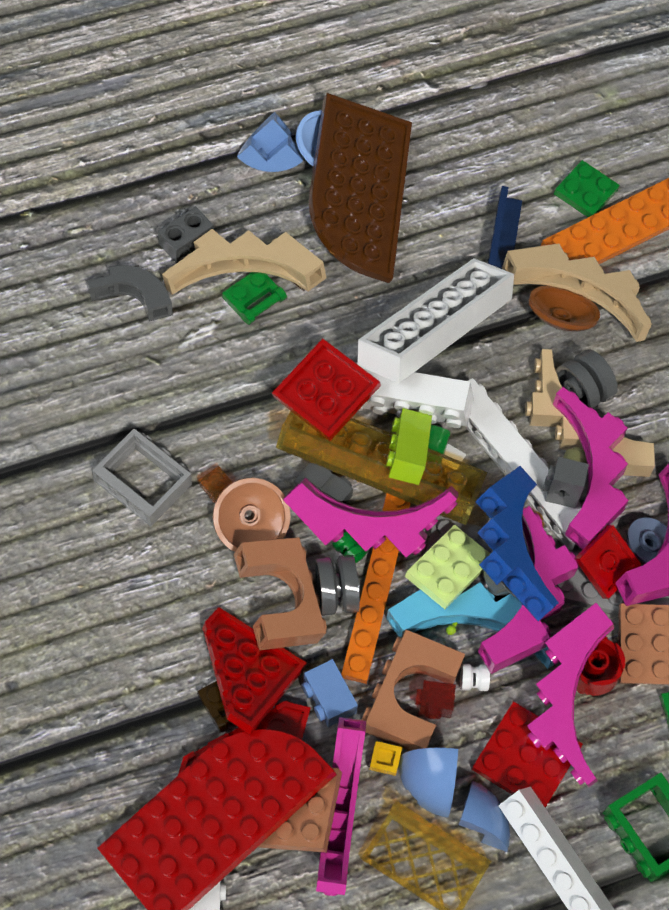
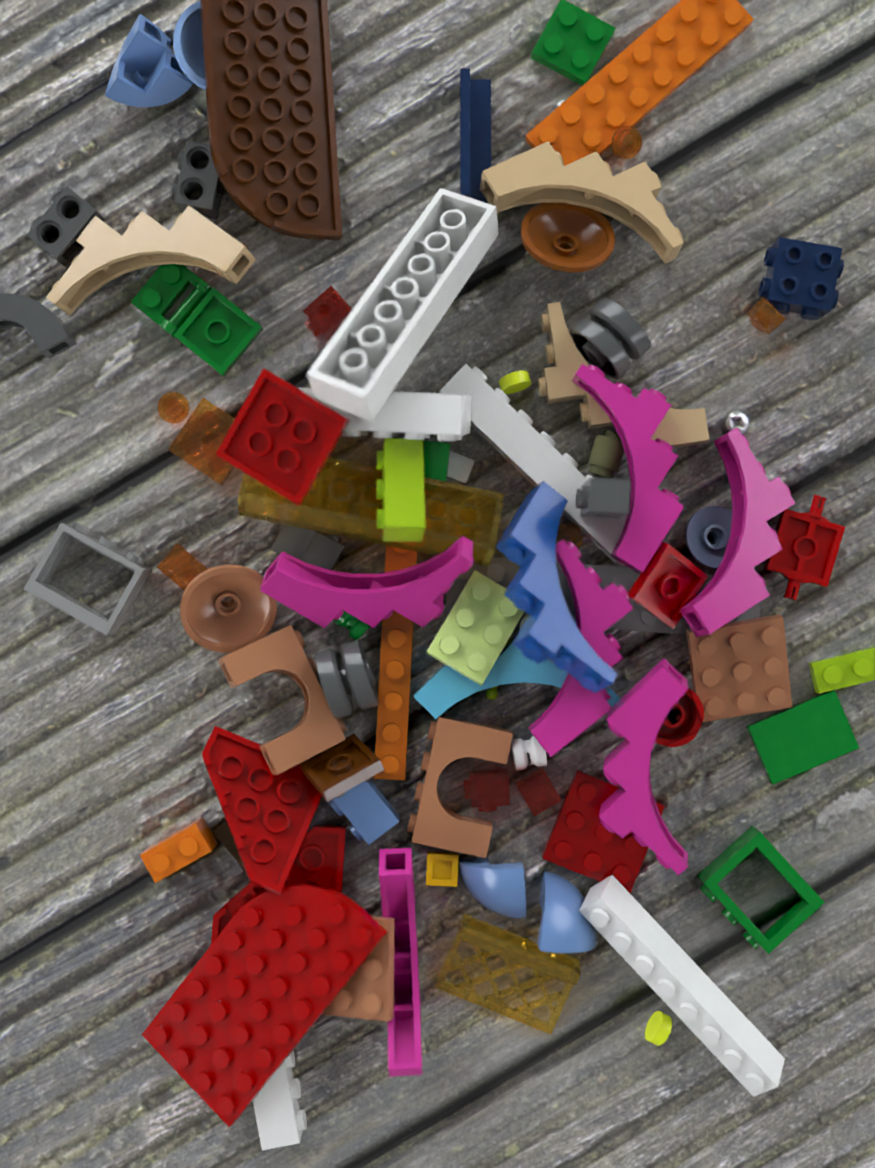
camera: 10 degrees left, 25 degrees up
none -> orange brick [139,817,218,883]
none -> clear orange plate [157,392,190,424]
none -> clear orange plate [168,398,235,486]
none -> dark grey brick [172,141,224,219]
none -> green plate [173,287,263,377]
none -> reddish brown plate [299,734,384,802]
none -> clear red brick [303,286,352,341]
none -> neon yellow tile [498,370,532,394]
none -> clear red brick [516,768,561,816]
none -> clear orange plate [611,126,642,159]

